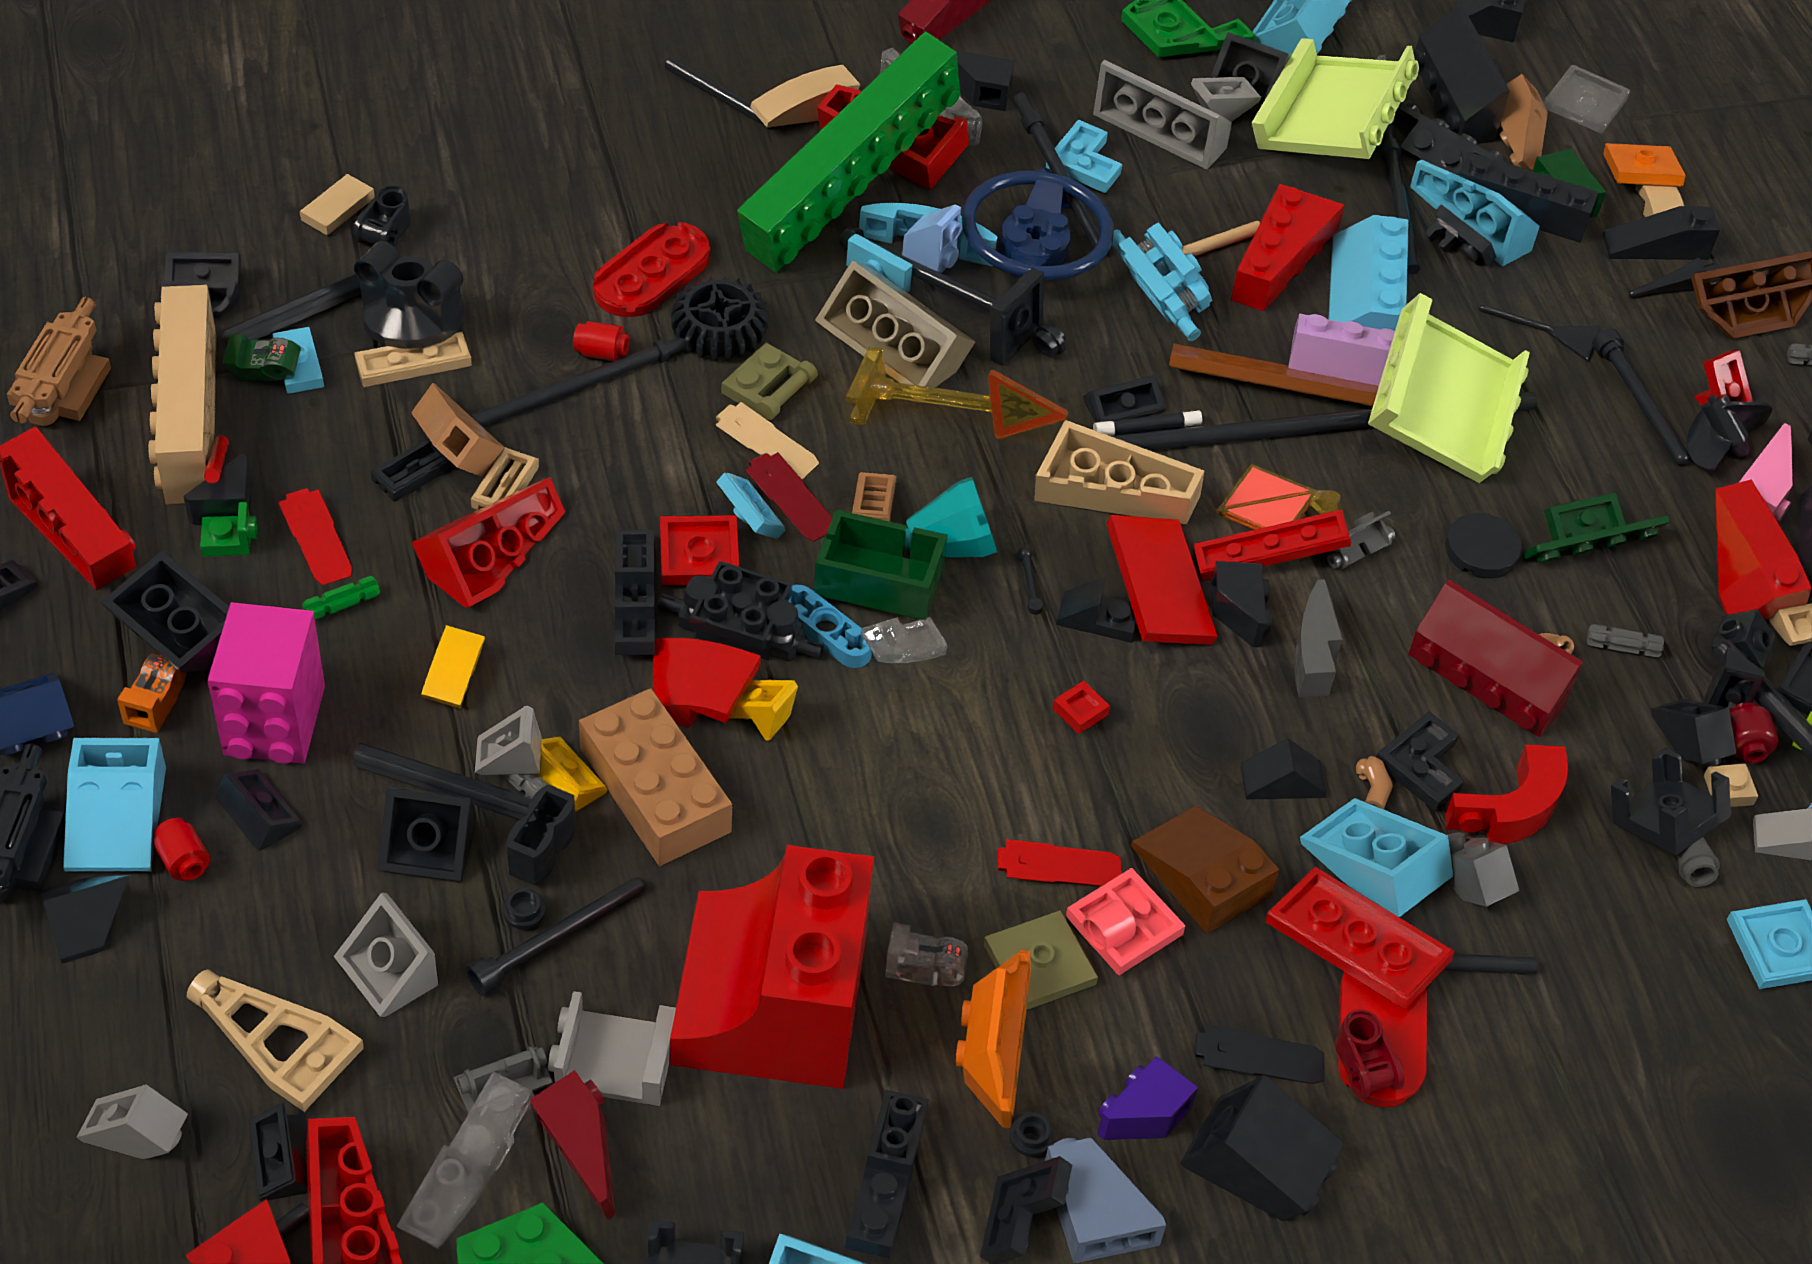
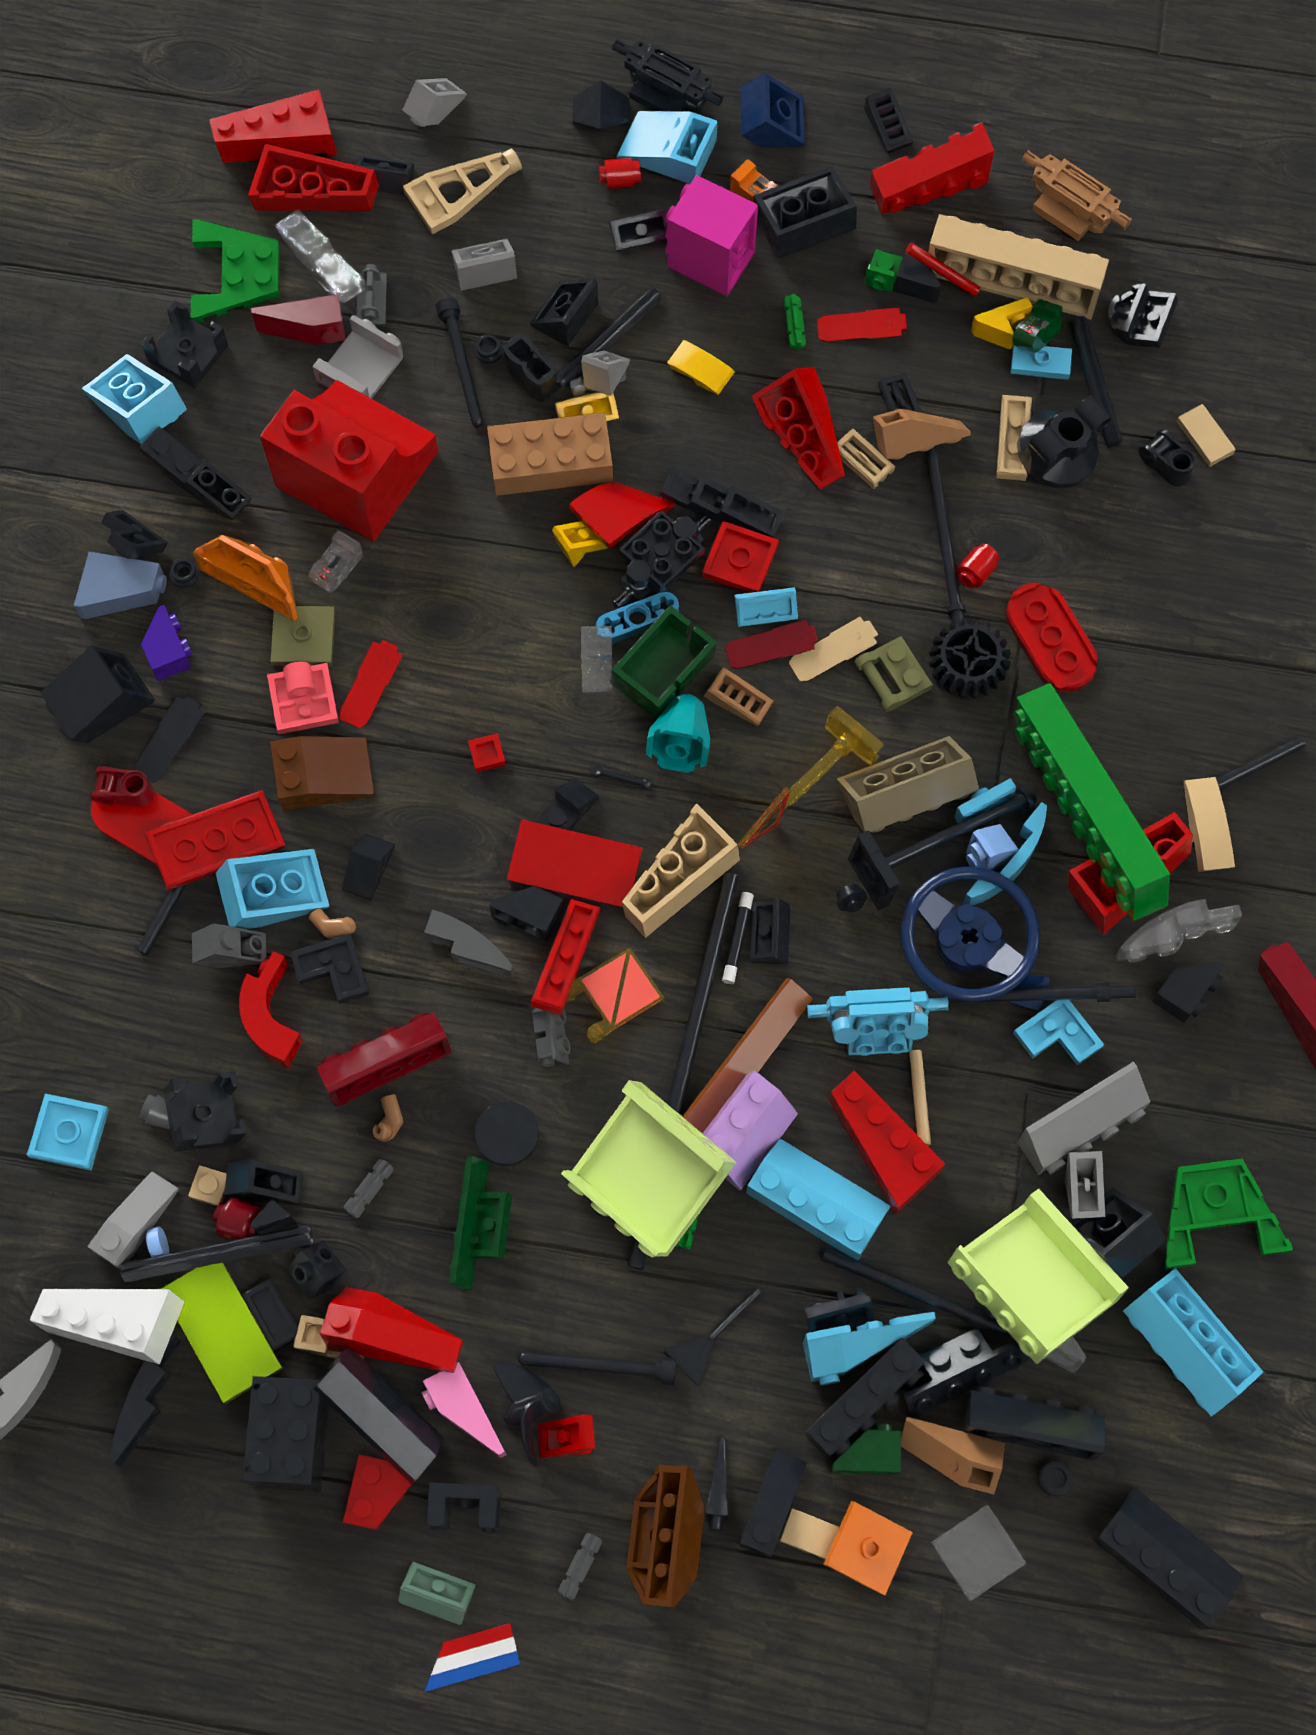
camera: 120 degrees right, 20 degrees up
none -> yellow slope [971,297,1032,349]

